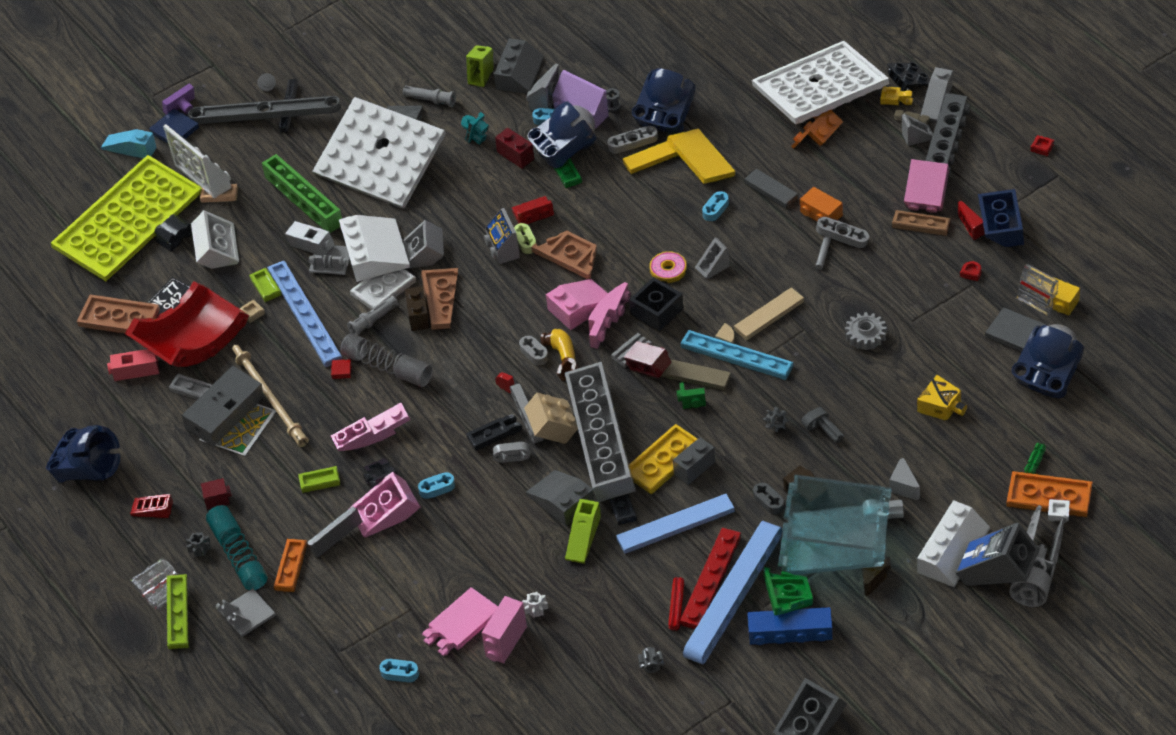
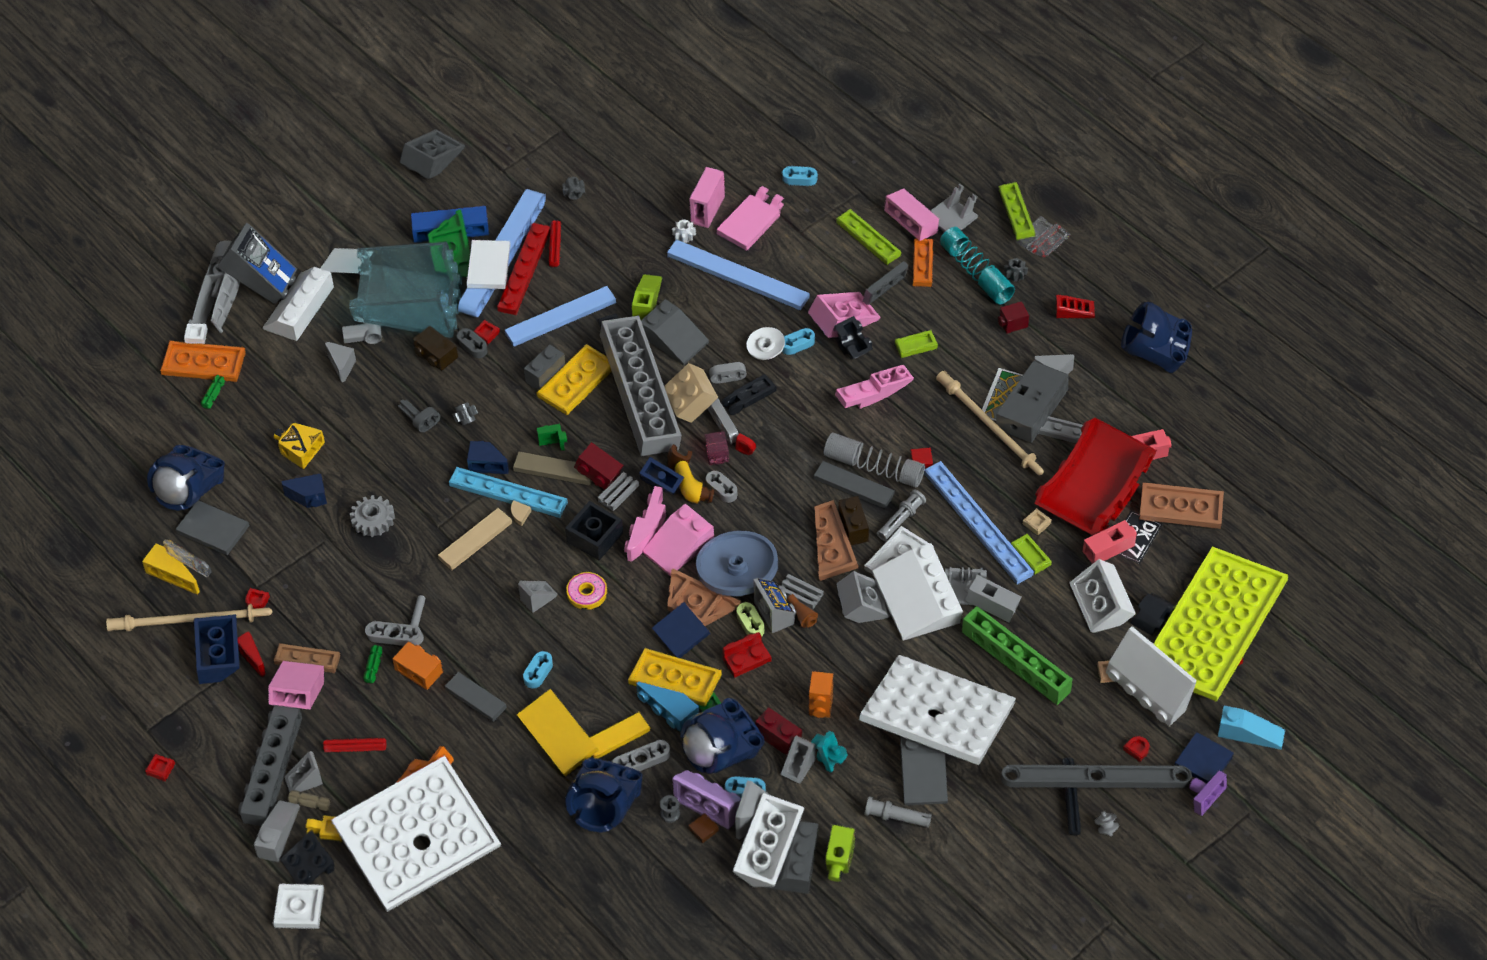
camera: 170 degrees right, 5 degrees up
none -> tan bar [106,604,272,631]
none -> white plate [273,884,324,929]
none -> dark blue slope [281,474,327,508]
none -> white sticker [320,248,374,273]
none -> red axle [323,738,387,752]
none -> green axle [363,645,383,684]
none -> white tile [467,240,510,289]
none -> dark blue slope [467,441,509,474]
none -> red tile [474,320,500,345]
none -> yellow tile [628,648,722,706]
none -> dark azure slope [636,682,699,732]
none -> dark blue slope [639,457,684,495]
none -> dark blue tile [652,602,710,658]
none -> light blue tile [667,239,809,311]
none -> sand blue dish [696,531,778,596]
none -> clear pink brick [705,431,729,465]
none -> white slope [733,793,804,887]
none -> white dish [747,327,785,360]
none -> light grey tile [779,574,823,610]
none -> light grey slope [781,735,815,783]
none -> dark orange cone [787,594,818,628]
none -> orange brick [809,671,833,718]
none -> dark grey tile [814,461,895,509]
none -> lime tile [836,209,901,265]
none -> bright pink brick [884,189,939,241]
none -> light grey slope [1035,354,1074,374]
none -> coral brick [1083,520,1137,564]
none -> red tile [1123,736,1149,762]

